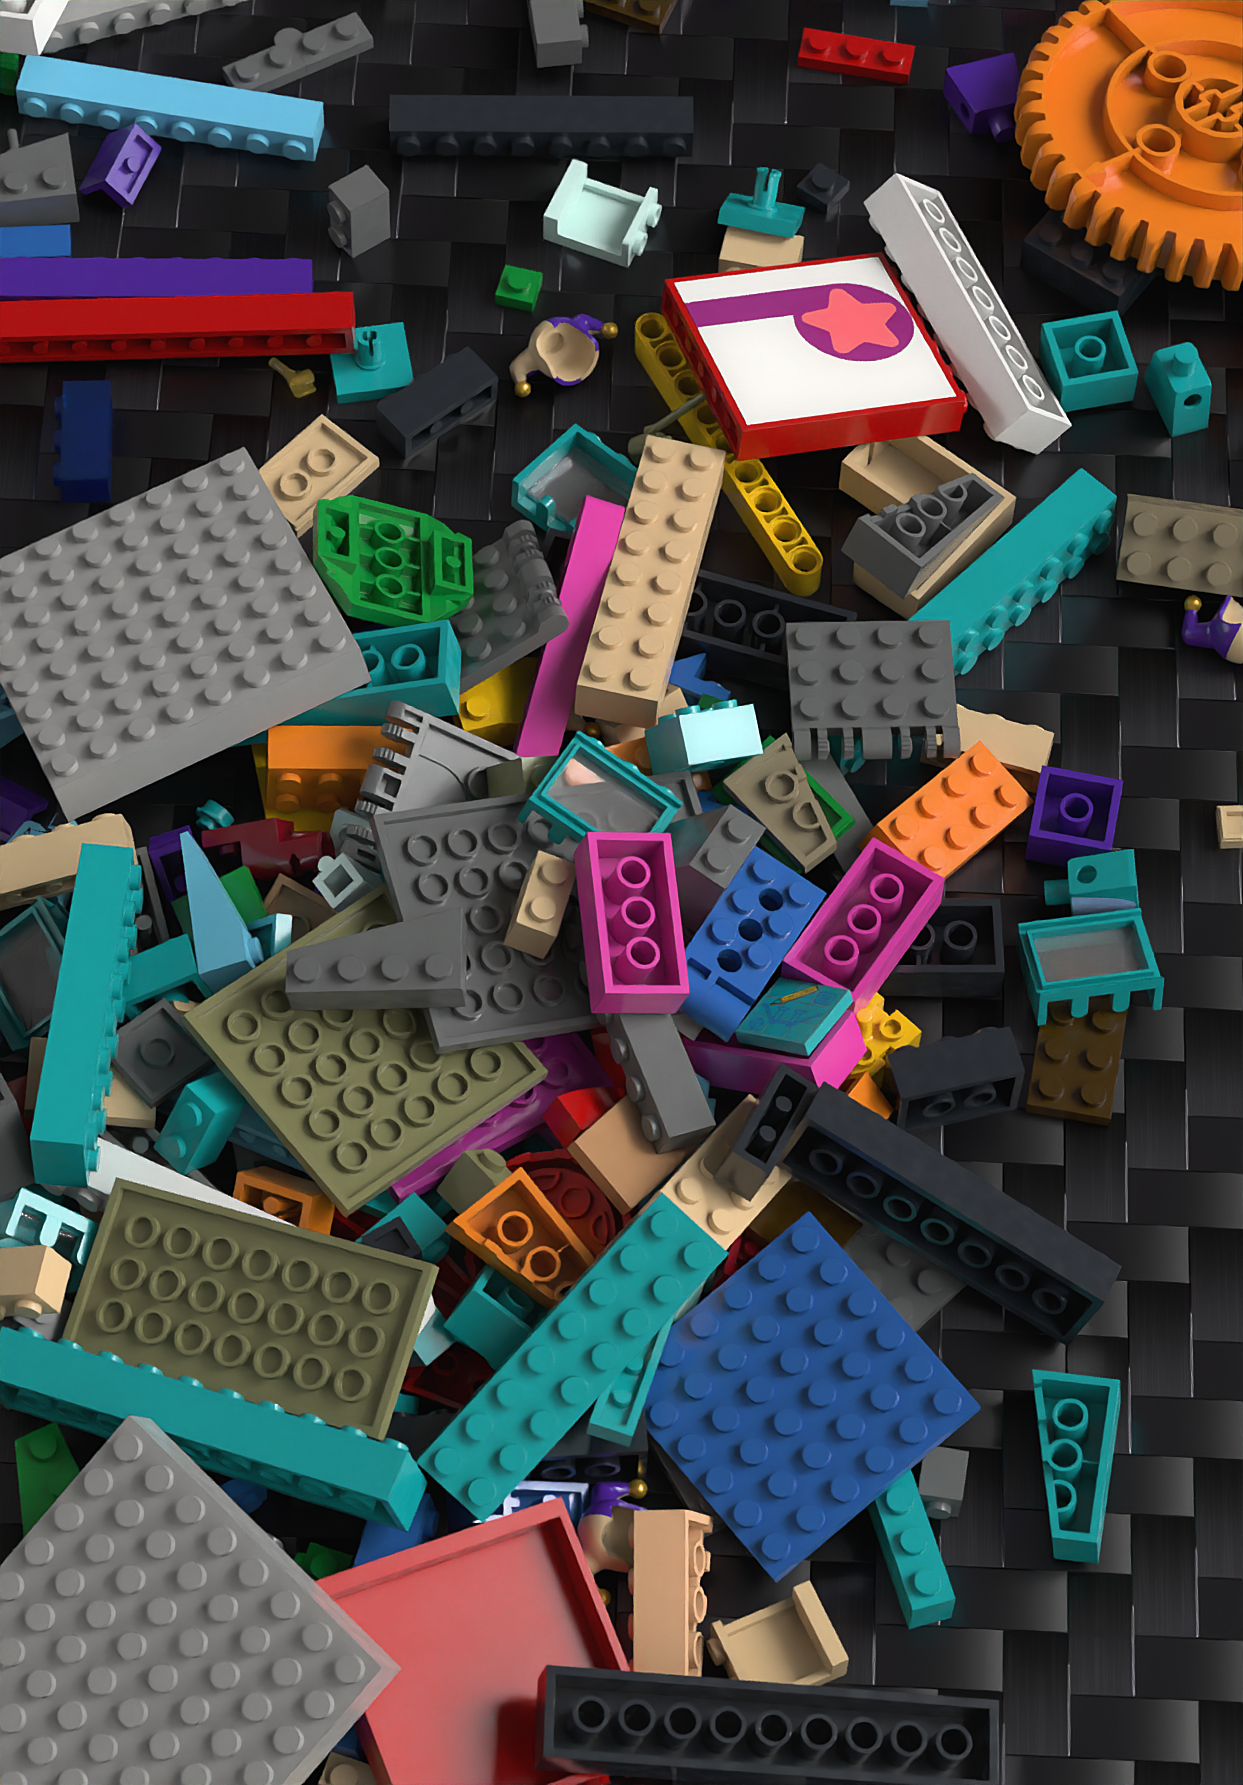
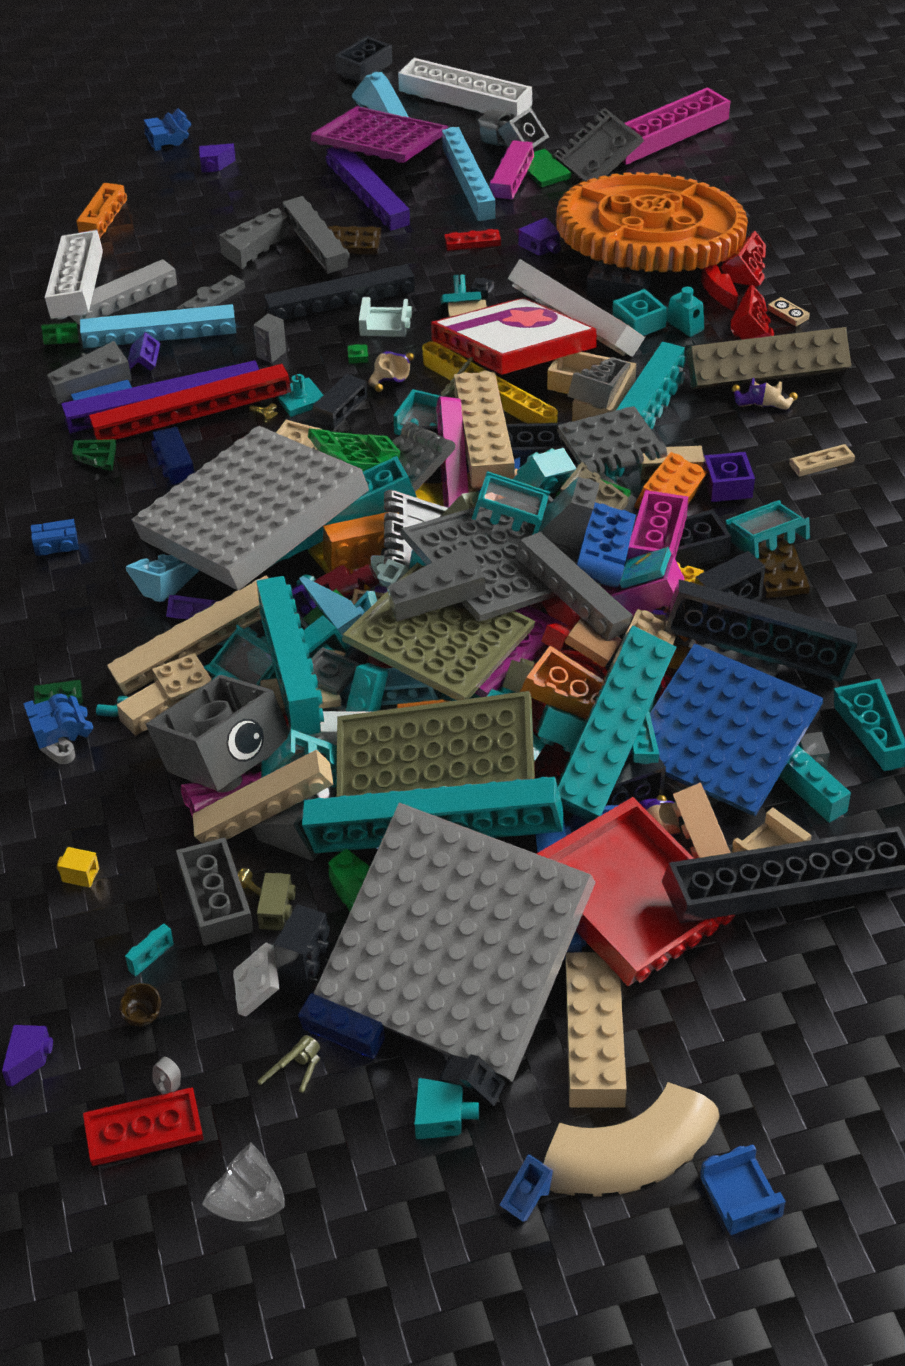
camera: 15 degrees left, 15 degrees down
tan piece [503,850,576,959] -> none
dark pink brick [574,832,690,1013] -> none
black brick [713,1063,818,1202] -> none
teal torso [1044,849,1139,917] -> none

